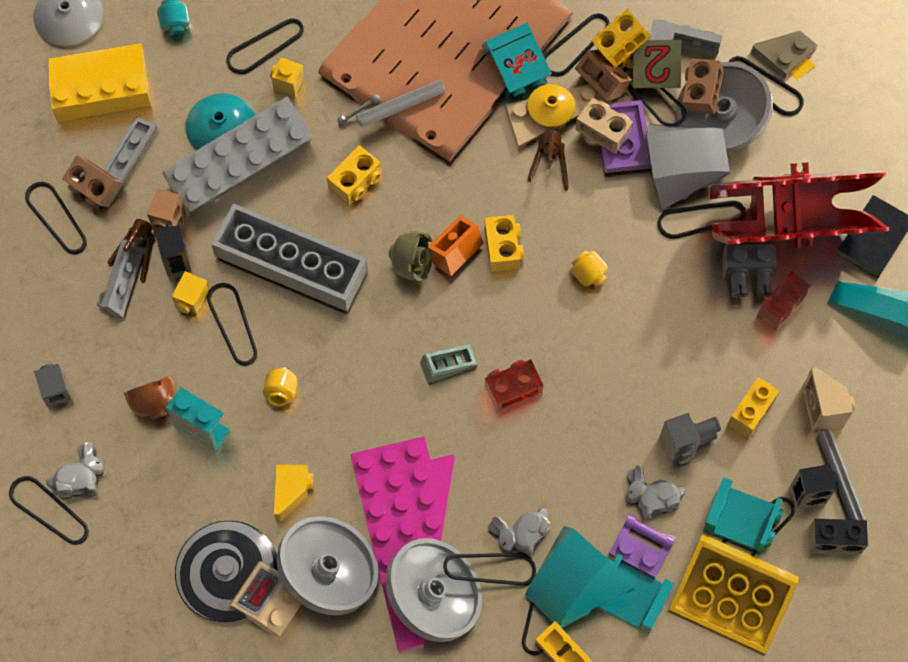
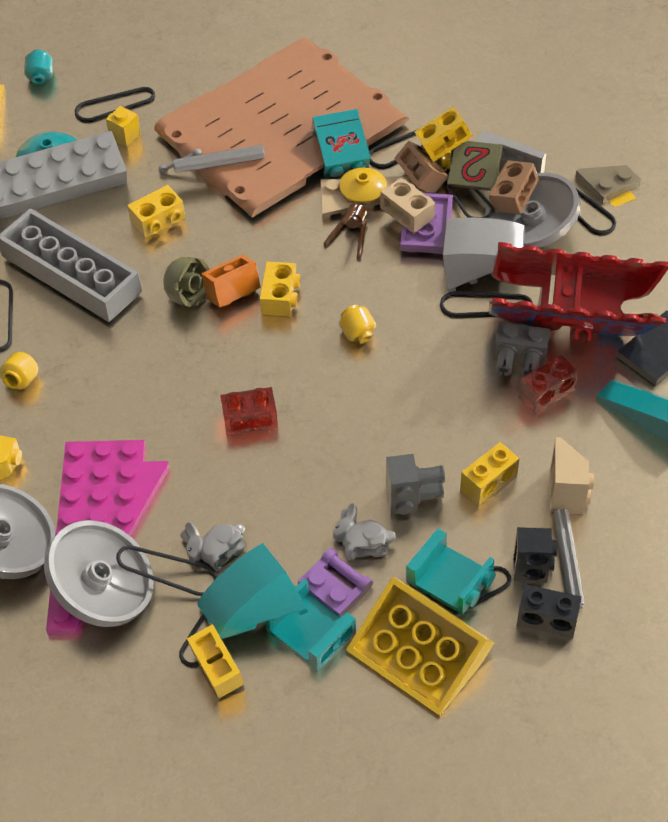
camera: 15 degrees right, 15 degrees down
sand green slope [420,344,478,383] -> none

